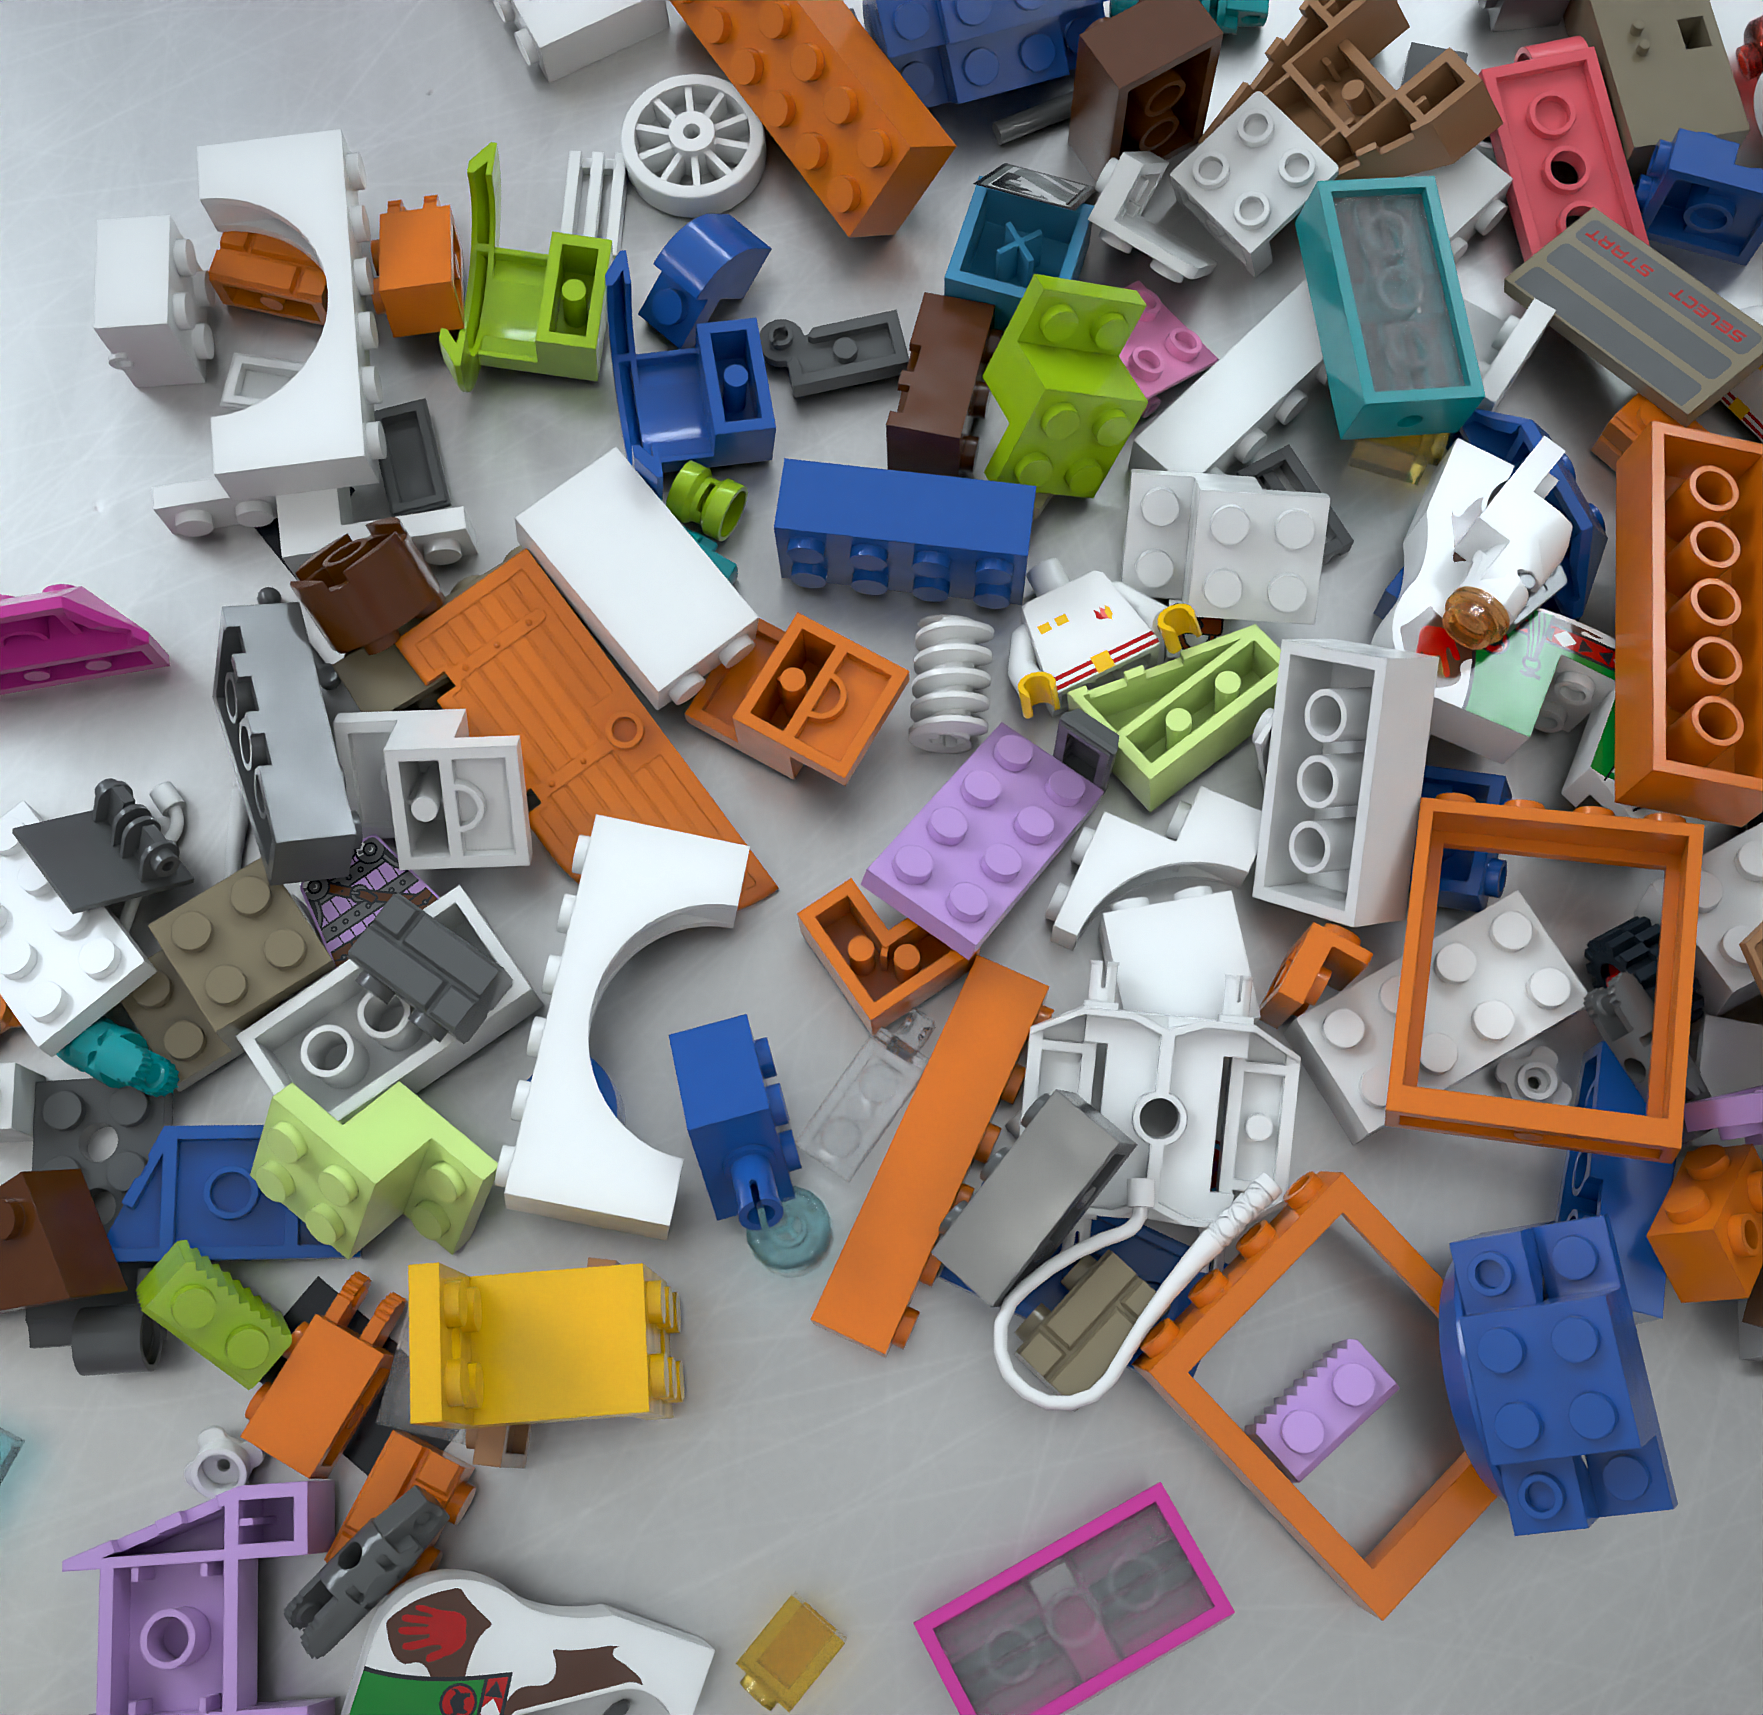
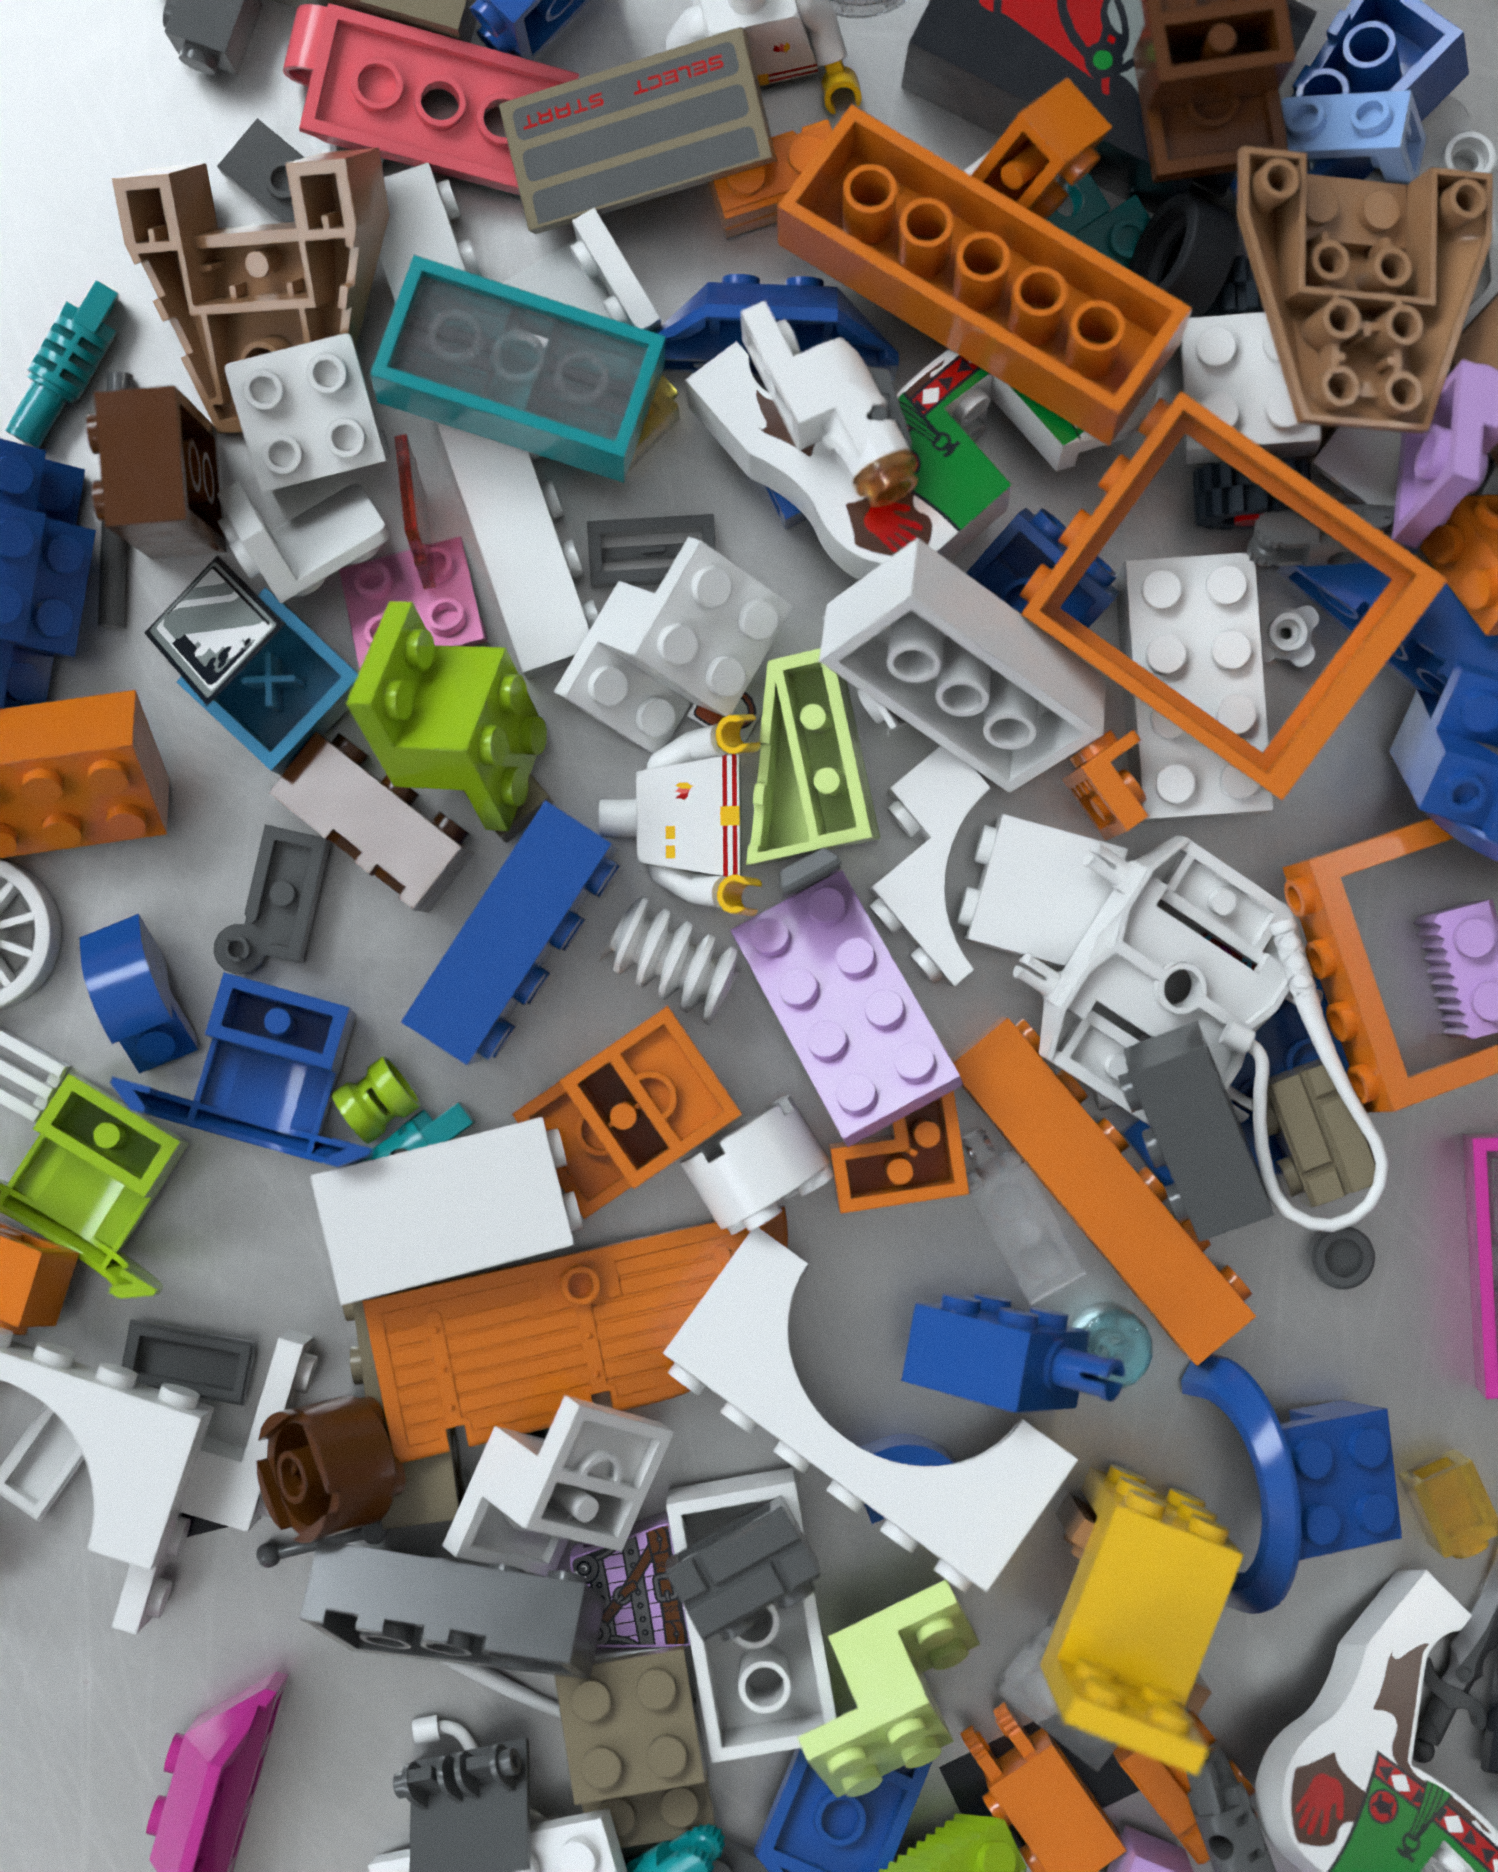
camera: 70 degrees left, 15 degrees up
none -> clear red piece [394,434,436,589]
none -> white brick [680,1094,834,1235]
none -> blue piece [1181,1354,1402,1614]
none -> dark grey tile [1307,1226,1375,1290]

